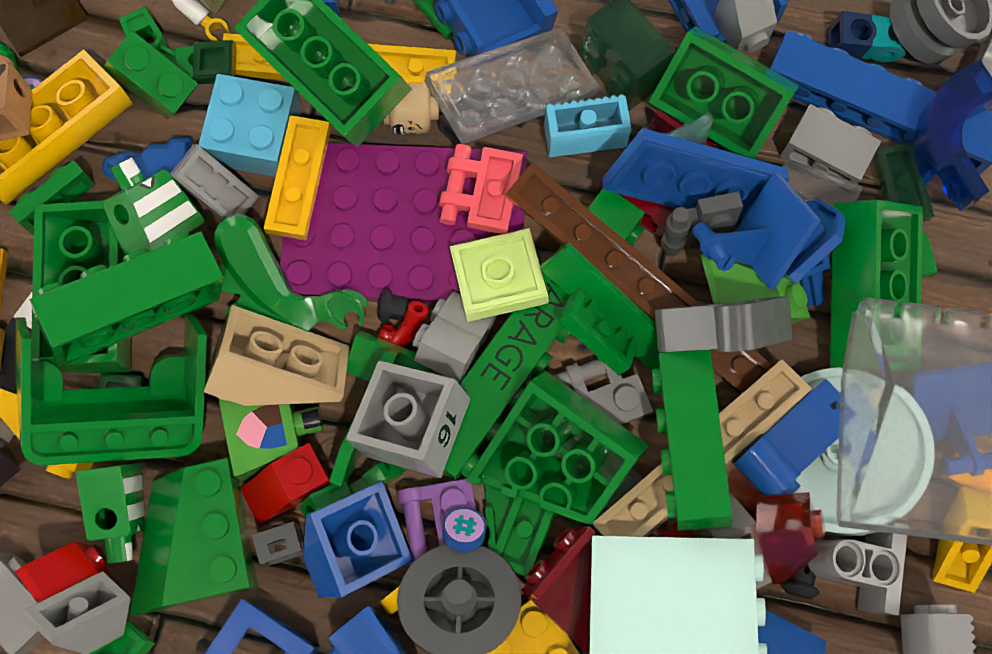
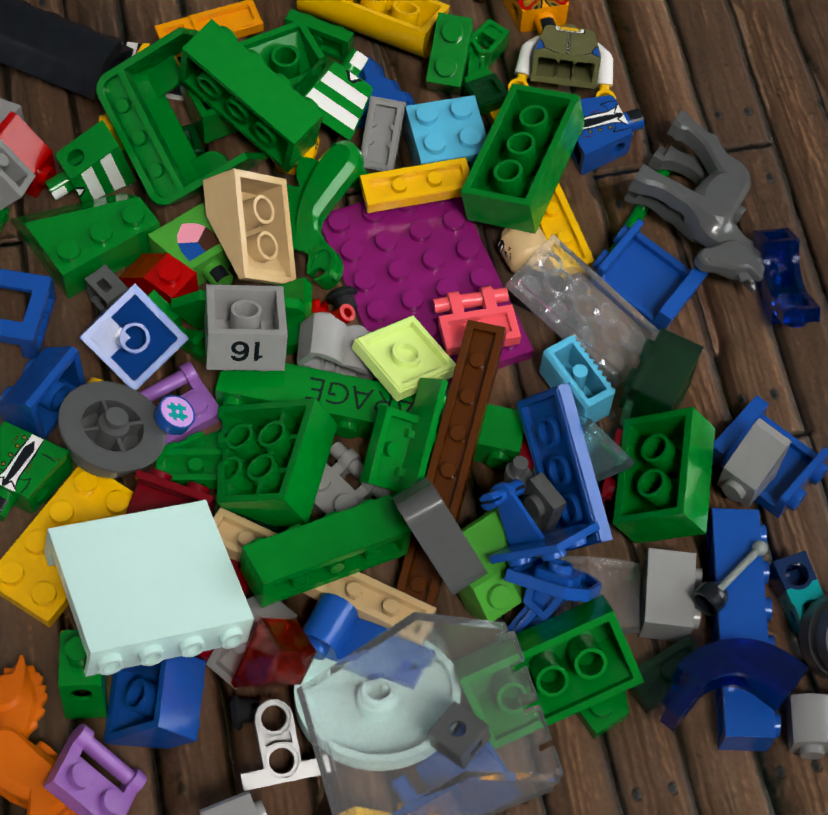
camera: 65 degrees right, 15 degrees down
none -> dark grey piece [427,701,491,769]
none -> hinge [691,540,768,617]

